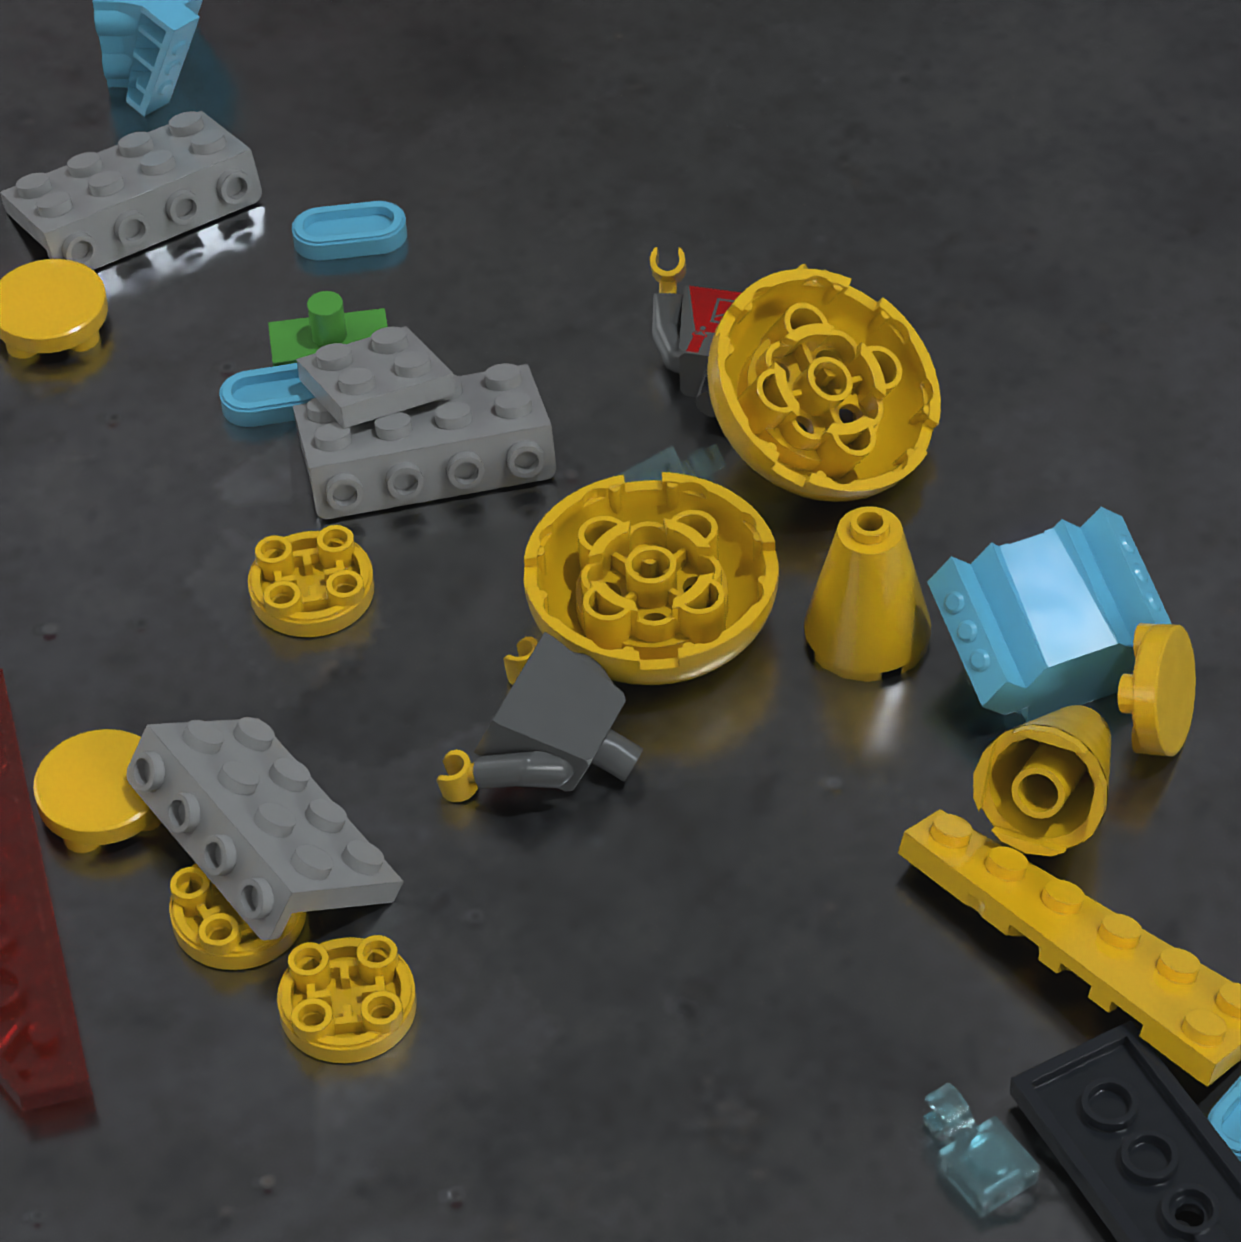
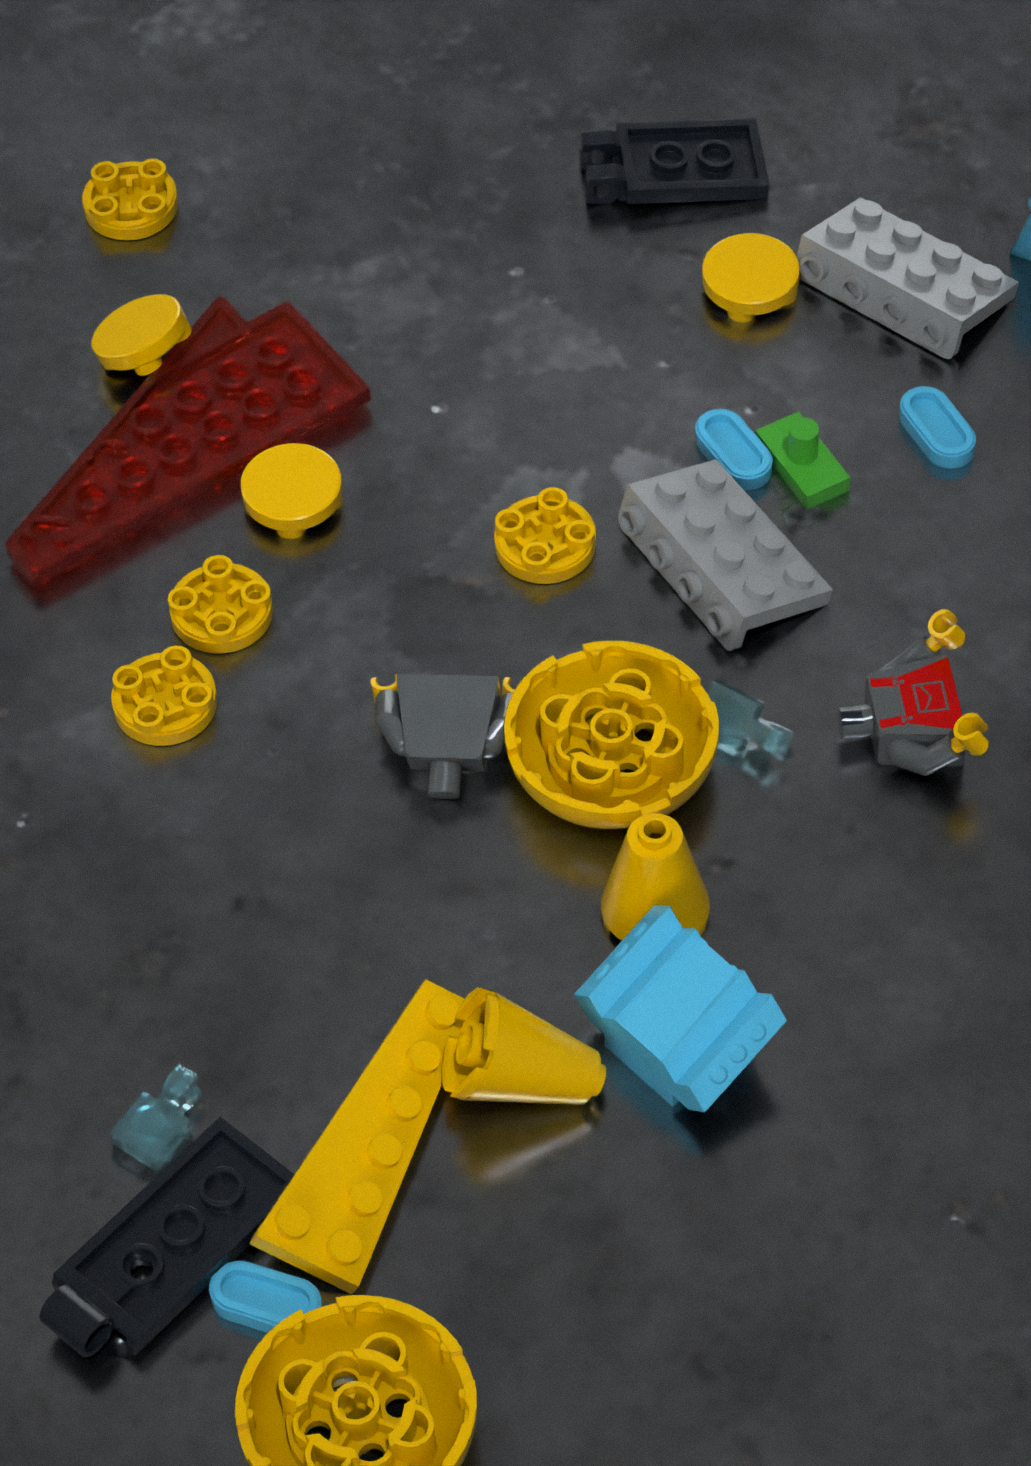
camera: 70 degrees right, 5 degrees up
light grey bracket [127,717,404,941] -> none
light grey plate [296,326,456,429] -> none
yellow brick [707,269,941,502] -> none
yellow tile [1118,623,1196,756] -> none

